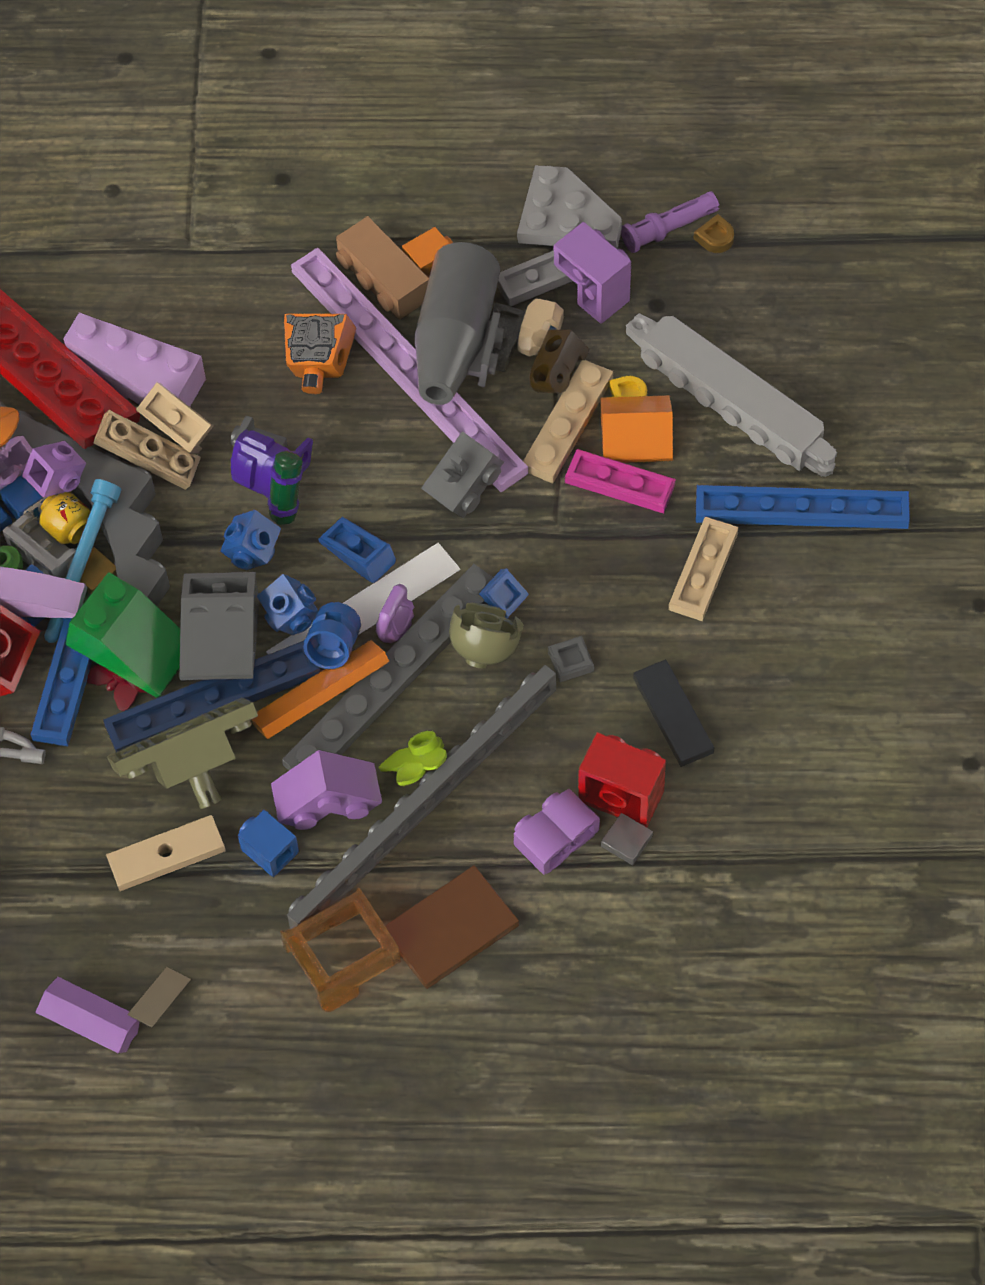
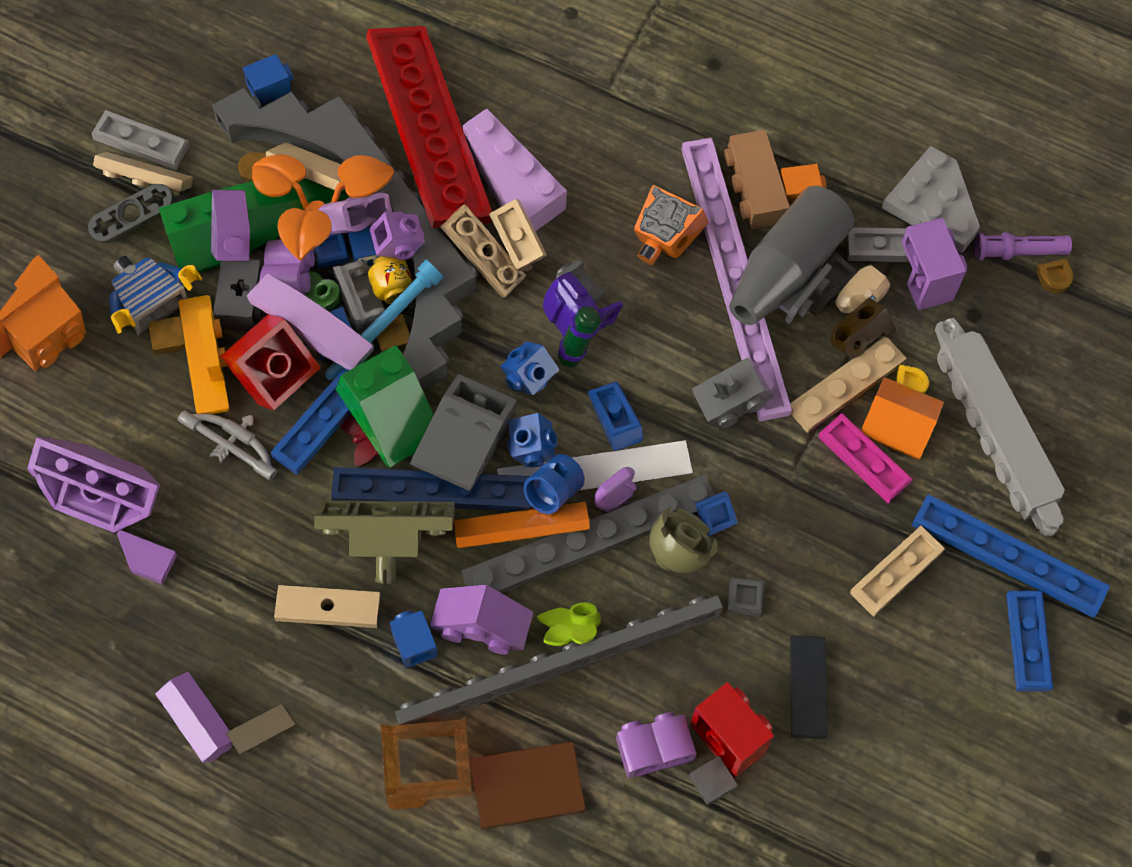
camera: 20 degrees right, 5 degrees up
none -> blue tile [1006,591,1053,691]

